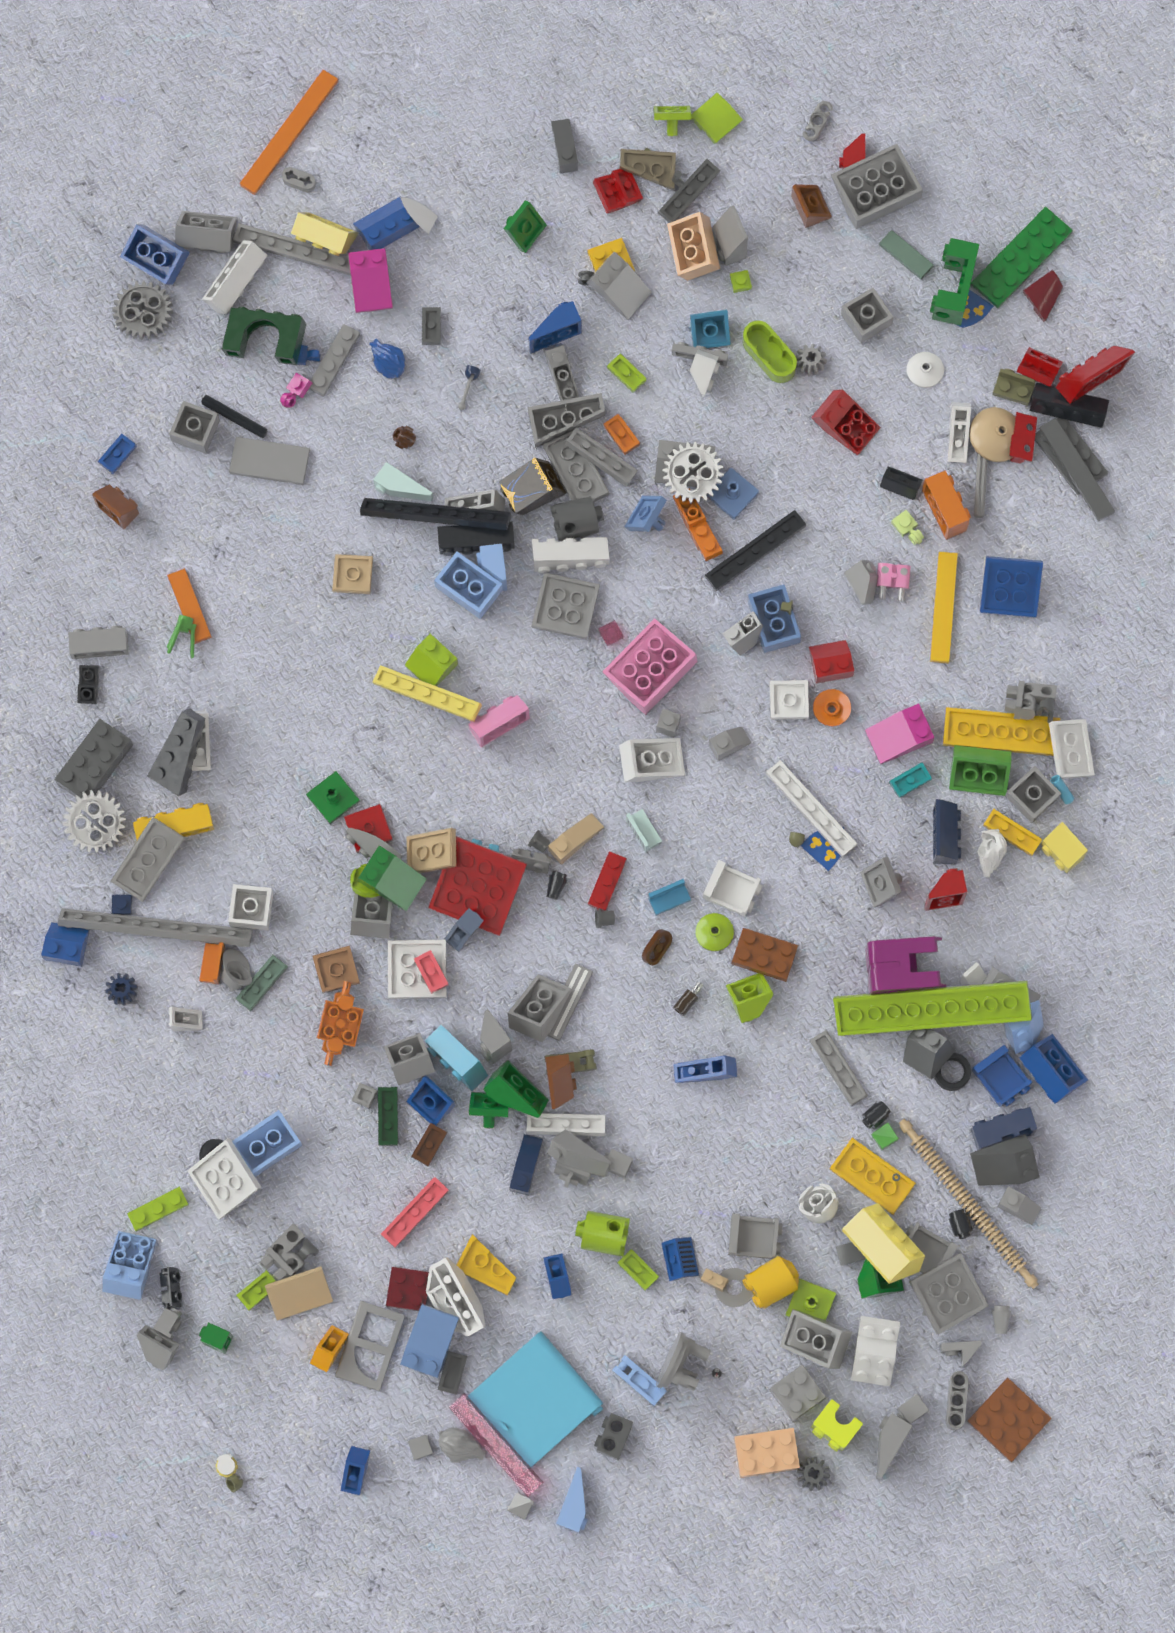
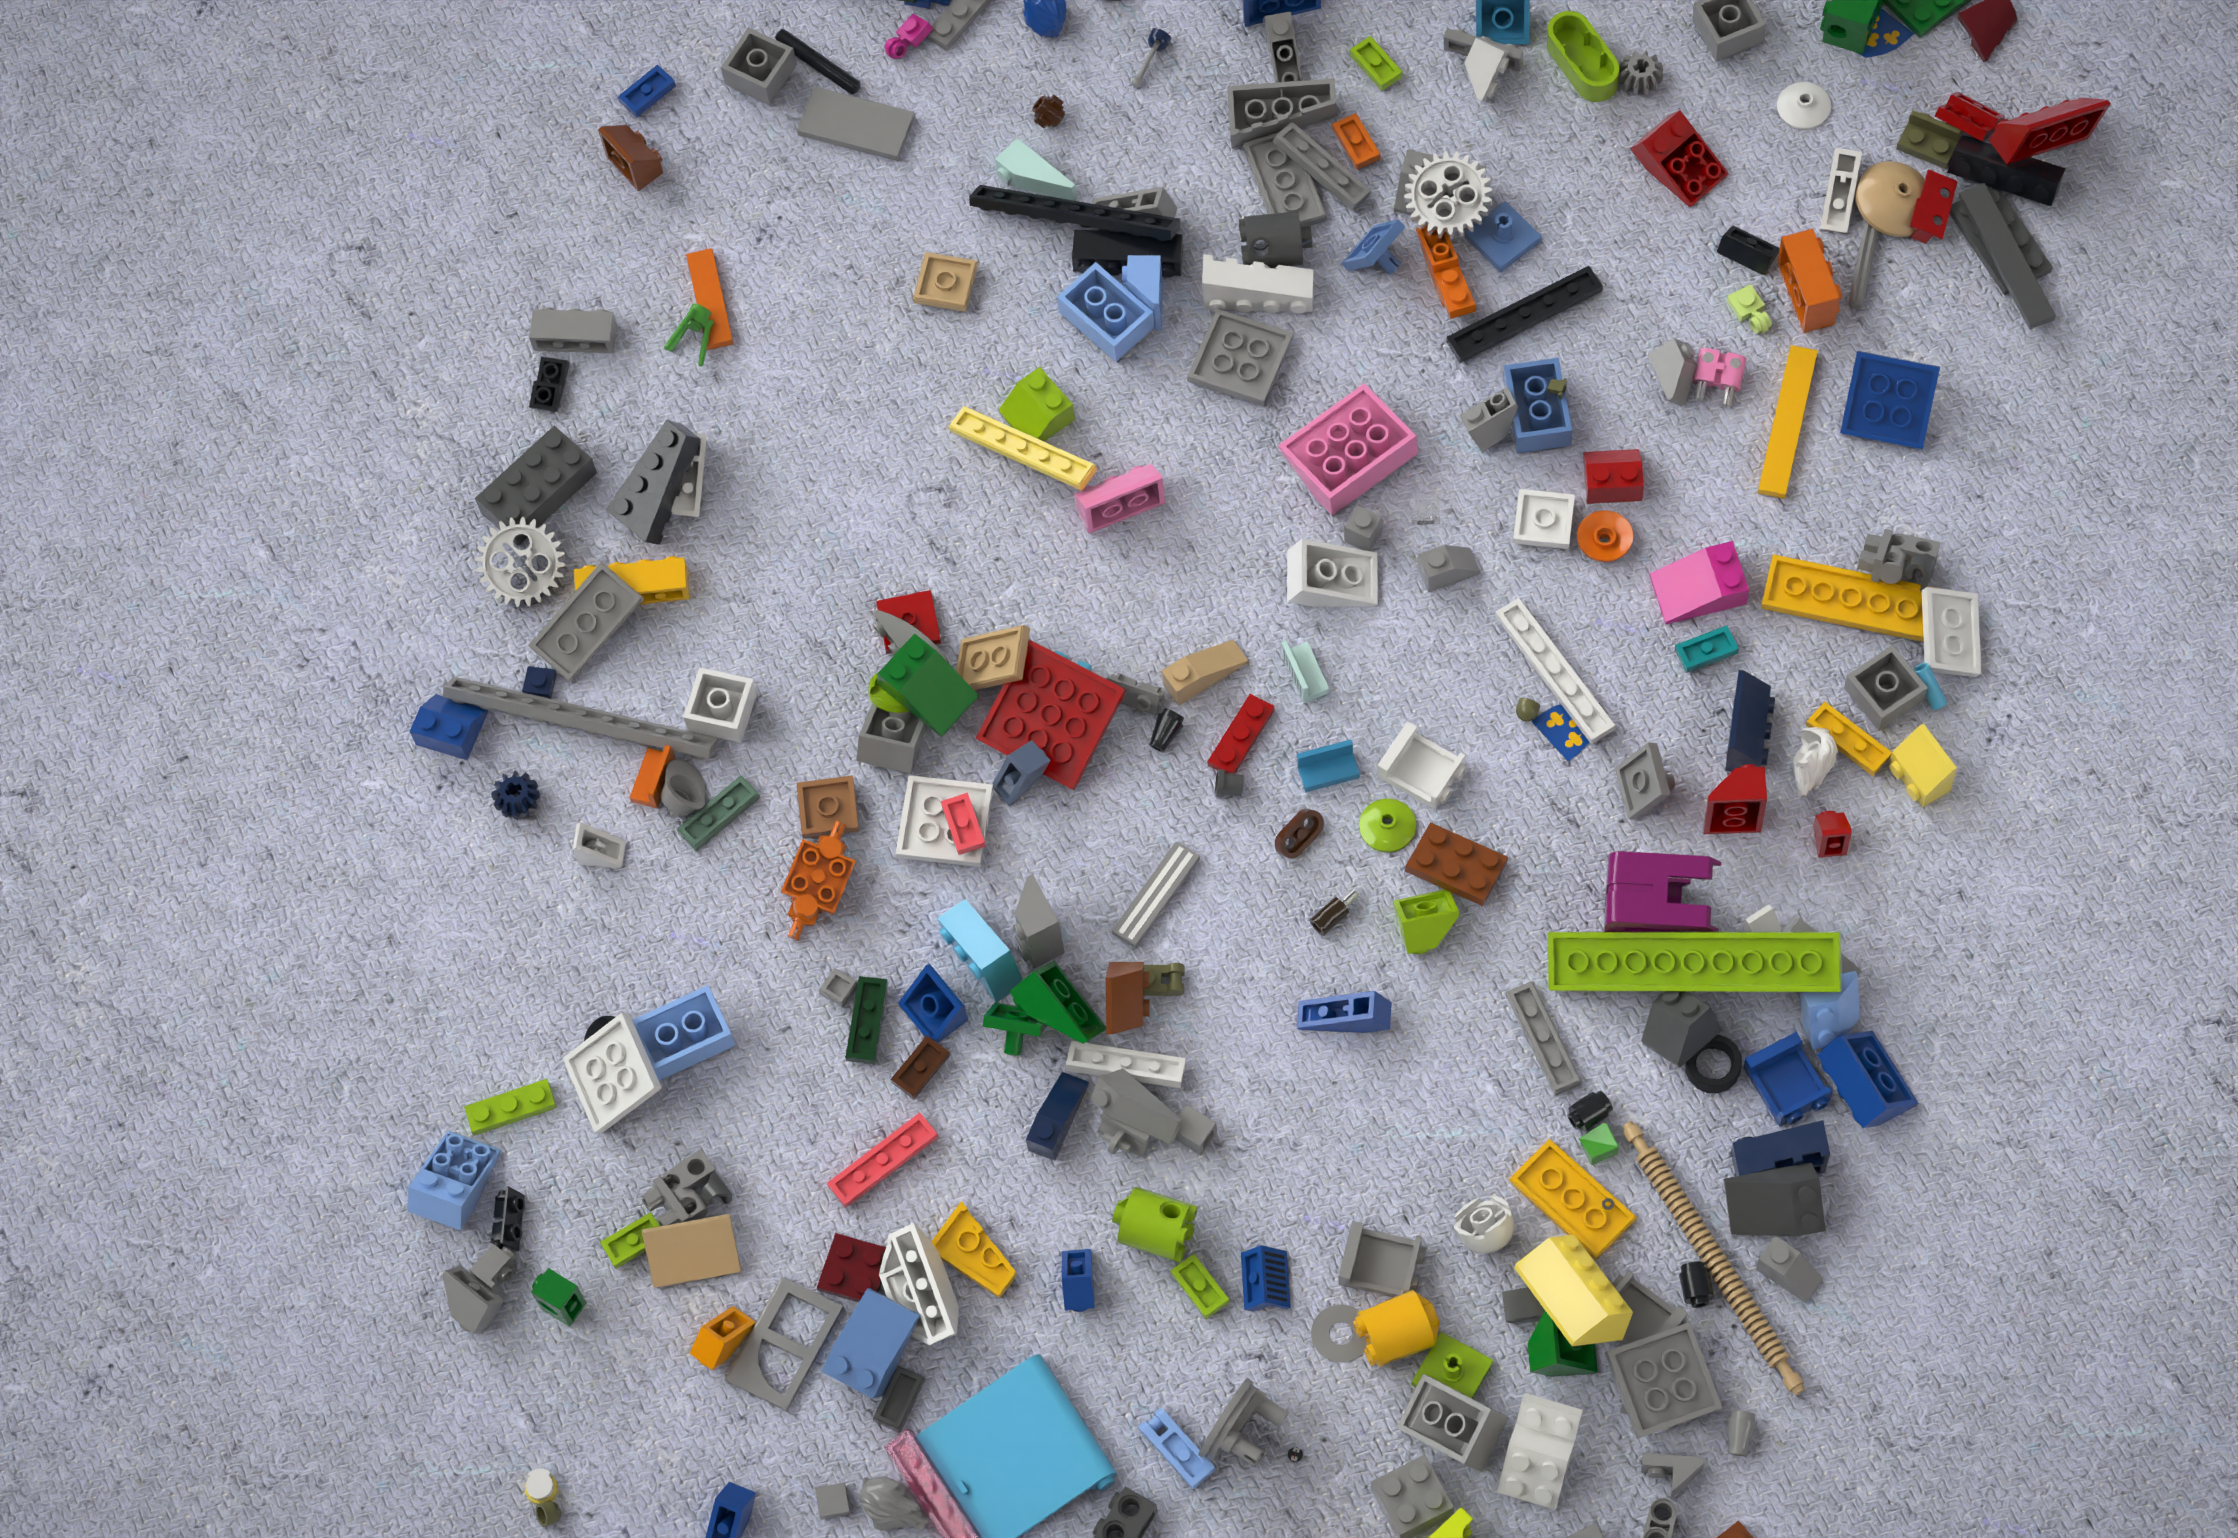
camera: 15 degrees right, 10 degrees down
green tile [306,771,360,824] -> none
light grey brick [384,1033,435,1085] -> none
slope [499,458,566,515] -> none
light grey slope [508,974,571,1042] -> none
dark grey piece [528,830,551,853] -> none
clear pink tile [598,620,624,646] -> none
tan piece [701,1268,729,1292] -> none
bright green slope [949,745,1011,796] -> none
none -> red slope [1813,811,1852,858]

